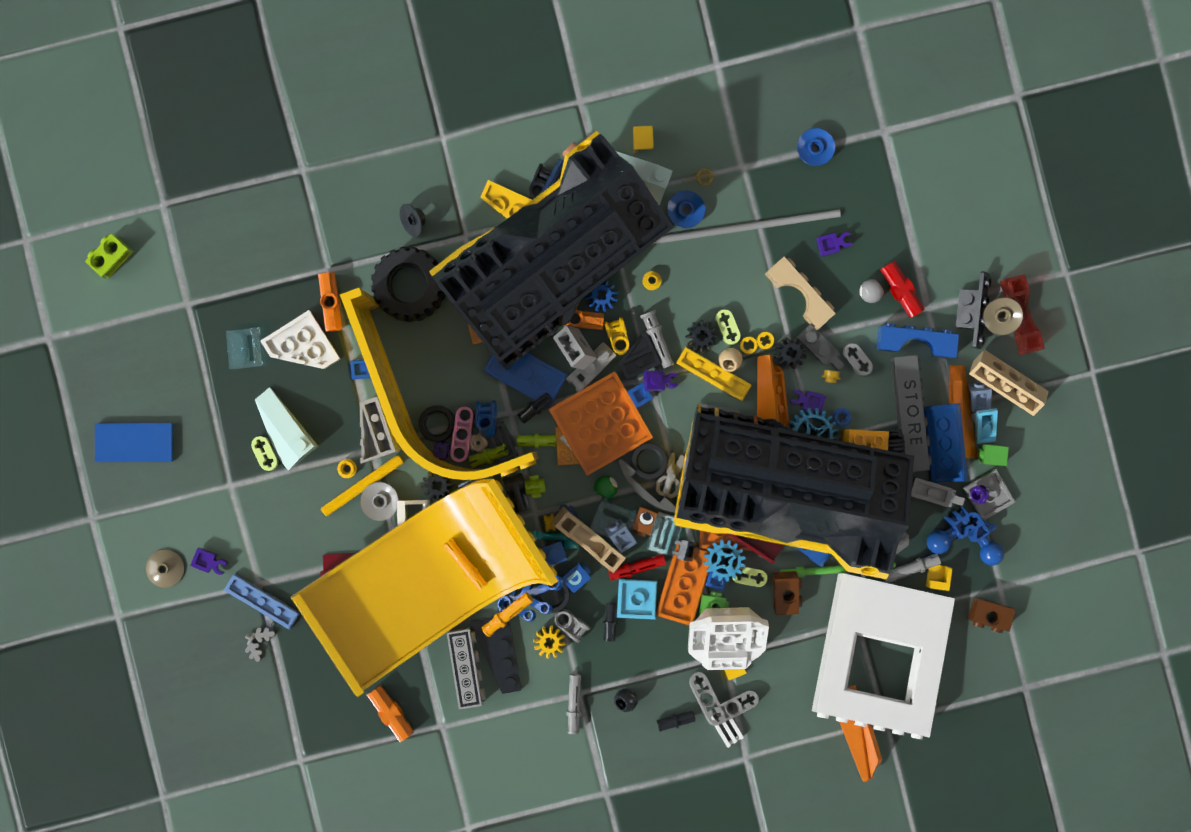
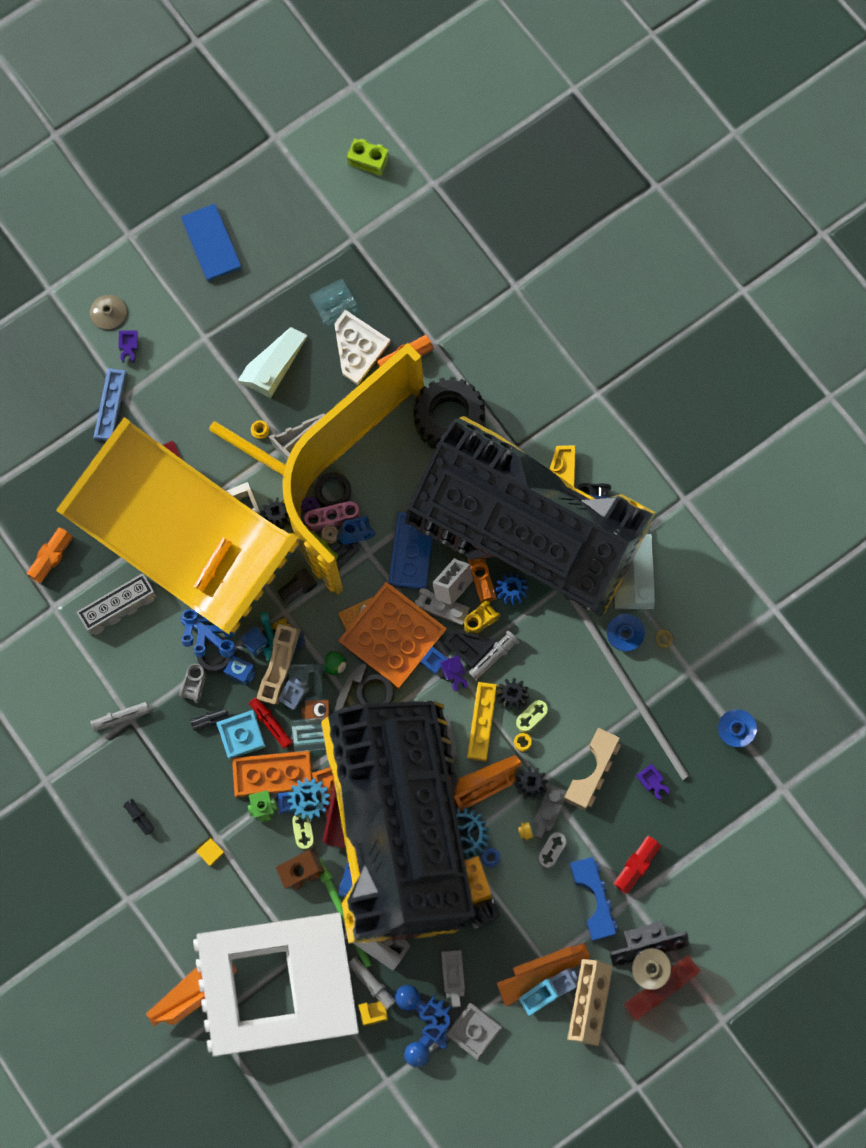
camera: 80 degrees right, 15 degrees down
light grey animal [245,627,275,662] -> none
yellowish green beam [251,436,279,471] -> none
light grey dish [361,482,399,521] -> none
black piece [400,204,425,237] -> none
black wing [470,617,521,694] -> none
light orange pin [482,592,534,637] -> none
black axle [517,393,552,424] -> none
lime pin [517,433,556,448] -> none
lime gear [525,475,546,499] -> none
yellow gear [533,625,566,659] -> none
black piece [614,688,638,713] -> none
yellow panel [633,126,654,153] -> none
yellow plate [642,271,662,290] -> none
tile [672,540,697,562] -> none
white piece [688,607,769,670] -> none
light grey beam [689,672,759,726] -> none
white tile [711,710,744,748] -> none
tan piece [719,348,743,372] -> none
yellow bush [756,332,774,349] -> none
dark purple plate [790,390,826,415] -> none
light grey piece [859,279,884,303] -> none
dark grey brick [890,355,932,472] -> none
blue tile [924,403,968,483] -> none
reddish brown brick [968,597,1016,633] -> none
dark purple plate [970,485,989,504] -> none
bright green brick [977,445,1009,466] -> none

